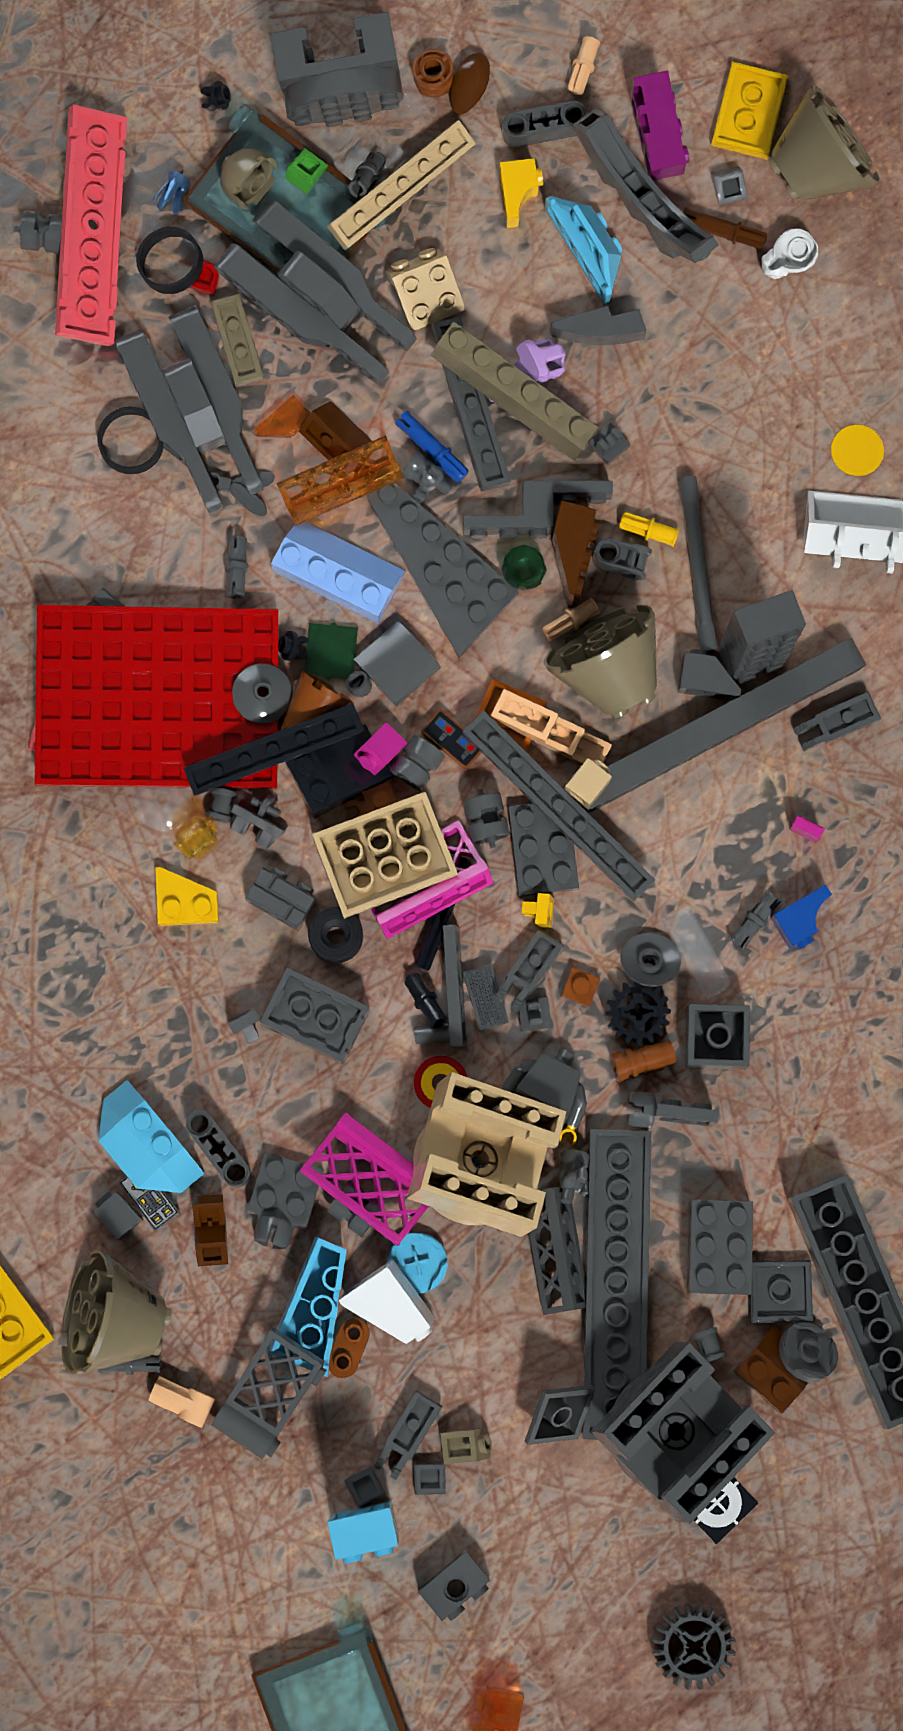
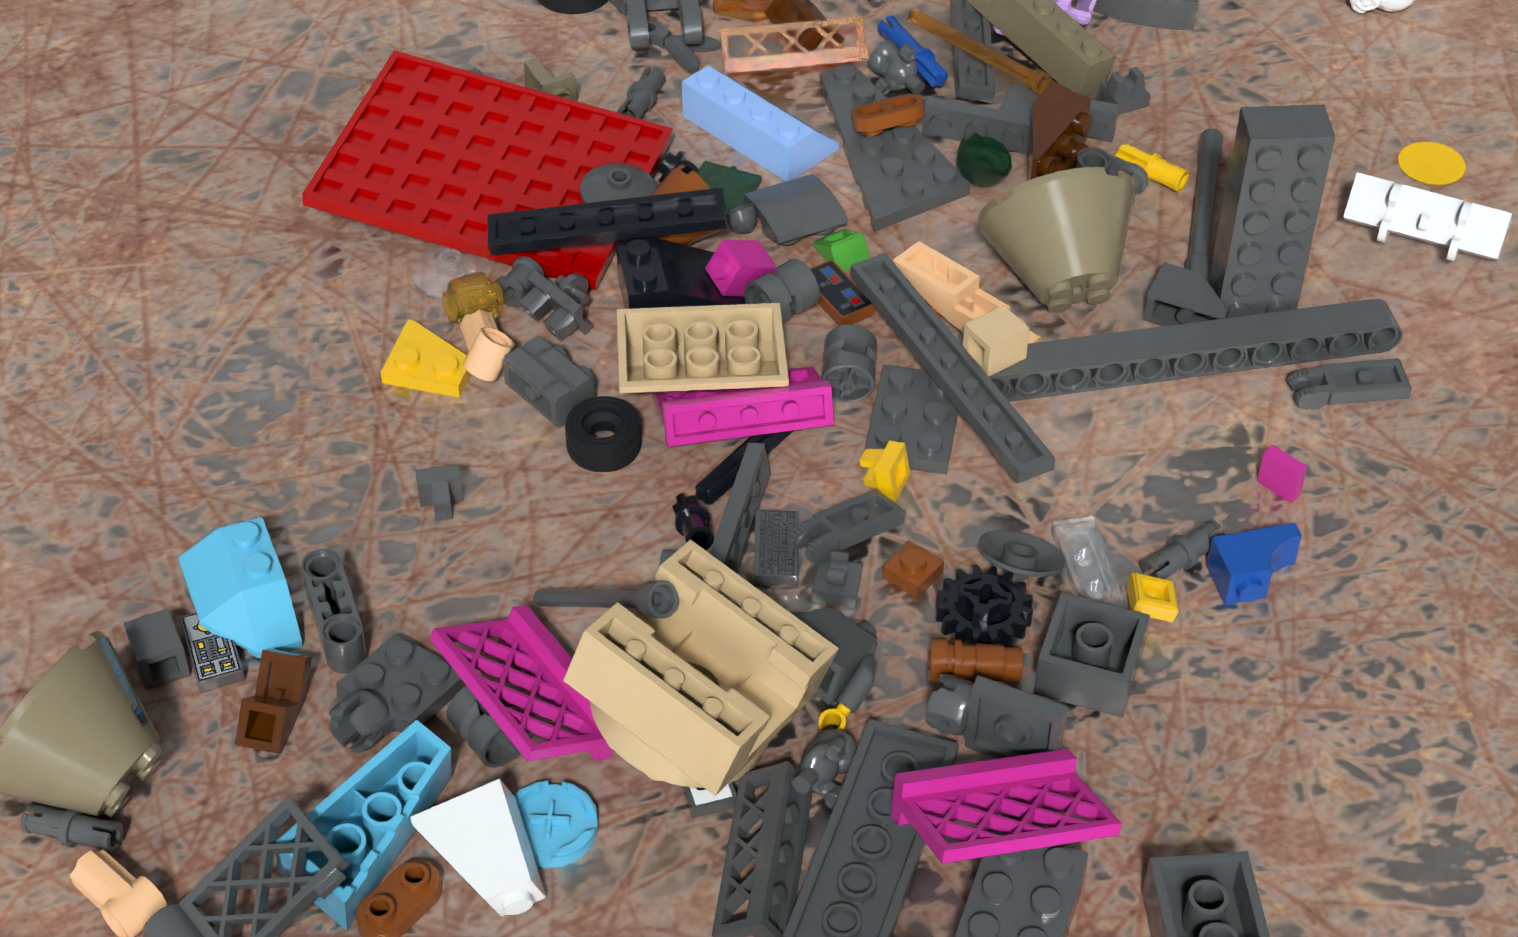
camera: 20 degrees right, 35 degrees down
dark grey piece [260,967,370,1065] -> none
none -> light nougat piece [460,309,514,381]
none -> dark tan bracket [524,58,577,101]
none -> dark grey piece [533,581,678,619]
none -> bright green slope [813,229,870,271]
none -> dark orange plate [851,94,925,136]
none -> dark pink fence [891,749,1121,864]
none -> clear orange bar [908,8,1071,95]
none -> yellow tile [1126,572,1179,623]

